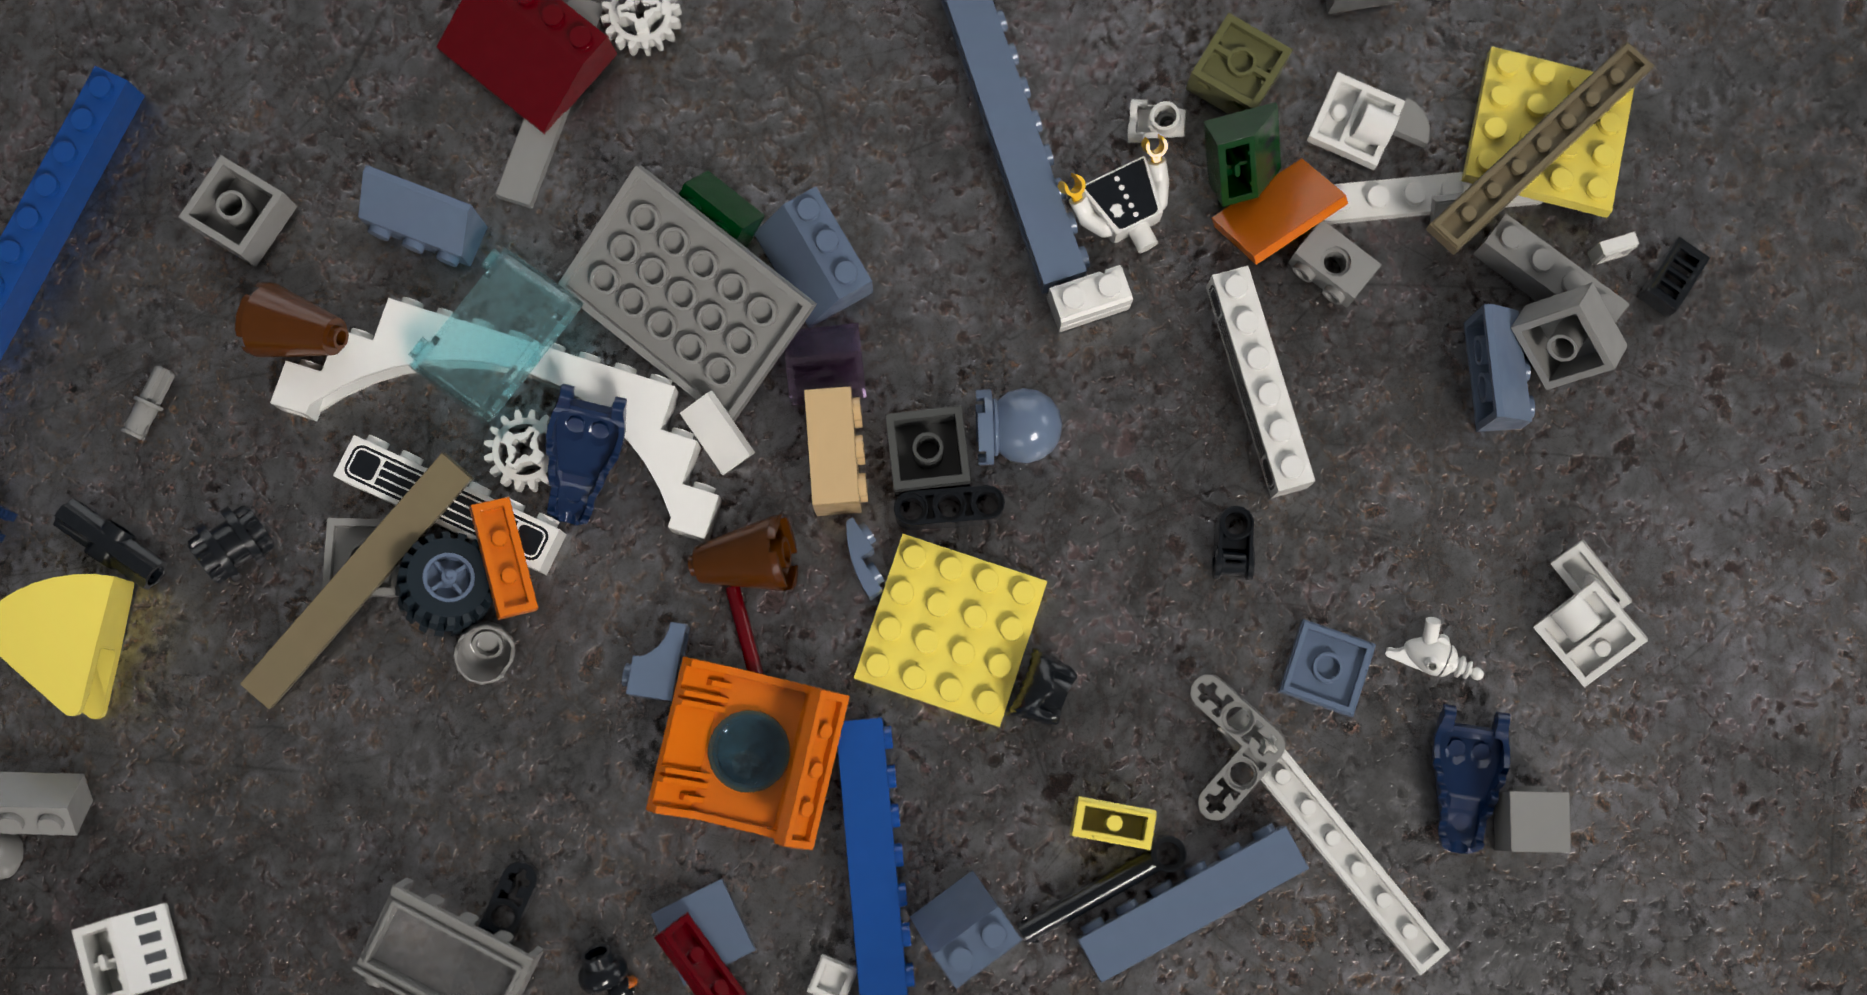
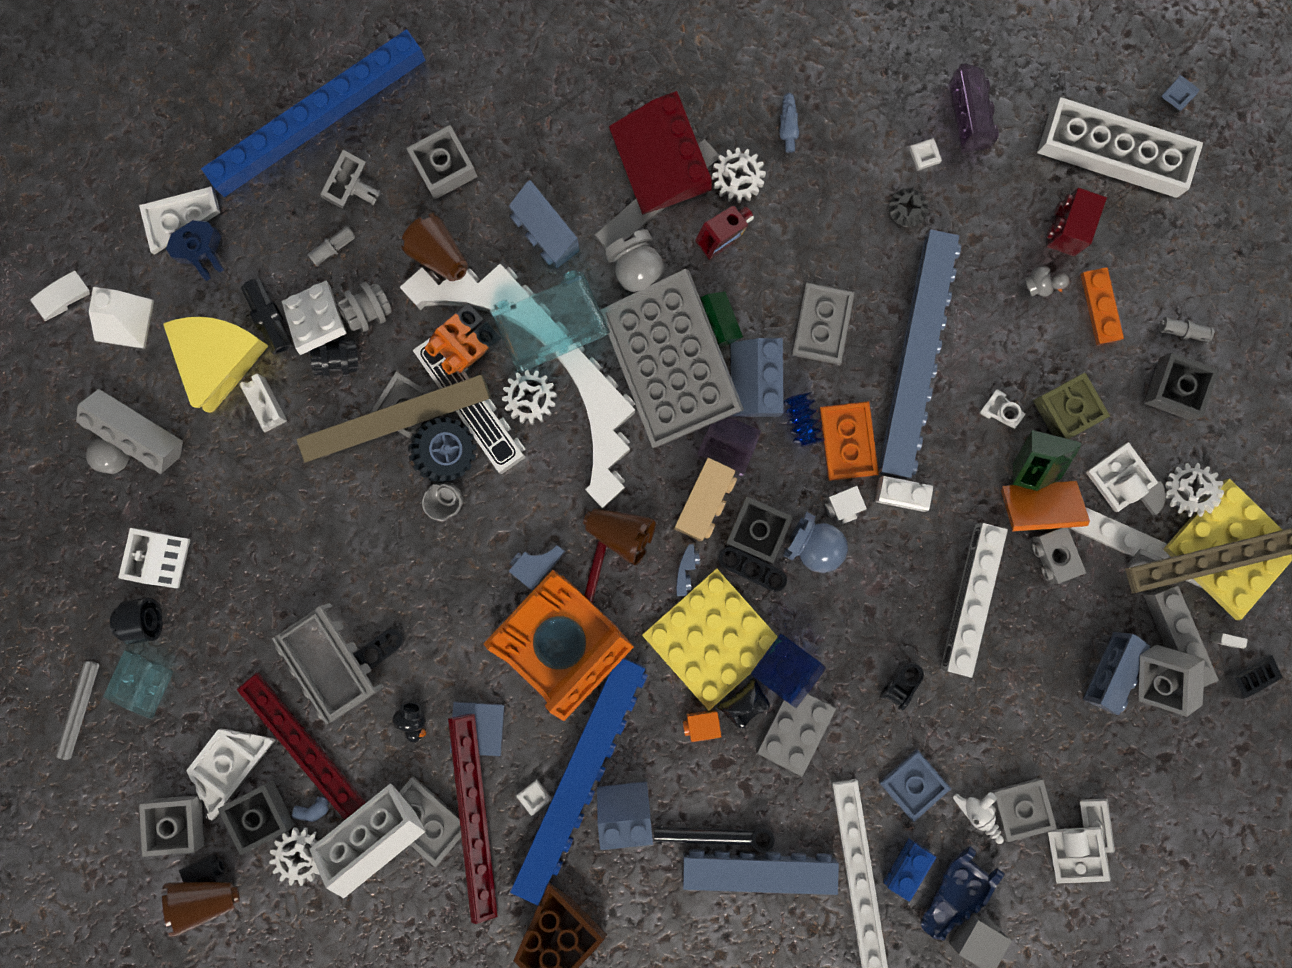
camera: 25 degrees right, 5 degrees up
orange plate [469,497,538,620] -> none
dark blue animal [546,384,627,525] -> none
white tile [680,391,755,475] -> none
torso [1058,134,1169,253] -> none
light yellow brick [1069,796,1157,850] -> none
light grey beam [1190,674,1286,821] -> none
none -> white hinge [240,373,287,432]
none -> white plate [281,281,347,355]
none -> light grey brick [320,150,381,209]
none -> light grey piece [337,282,391,332]
none -> orange hips [425,303,501,375]
none -> light grey tile [605,229,664,293]
none -> orange brick [683,709,721,742]
none -> dark red torso [695,206,754,260]
none -> clear blue brick [751,633,826,709]
none -> light grey plate [756,685,836,777]
none -> clear blue piece [783,392,825,447]
none -> light grey tile [792,282,855,365]
none -> orange tile [819,401,879,481]
none -> white brick [824,486,867,524]
none -> blue brick [883,838,937,902]
none -> light grey plate [992,778,1057,842]
none -> white gear [1164,463,1224,517]

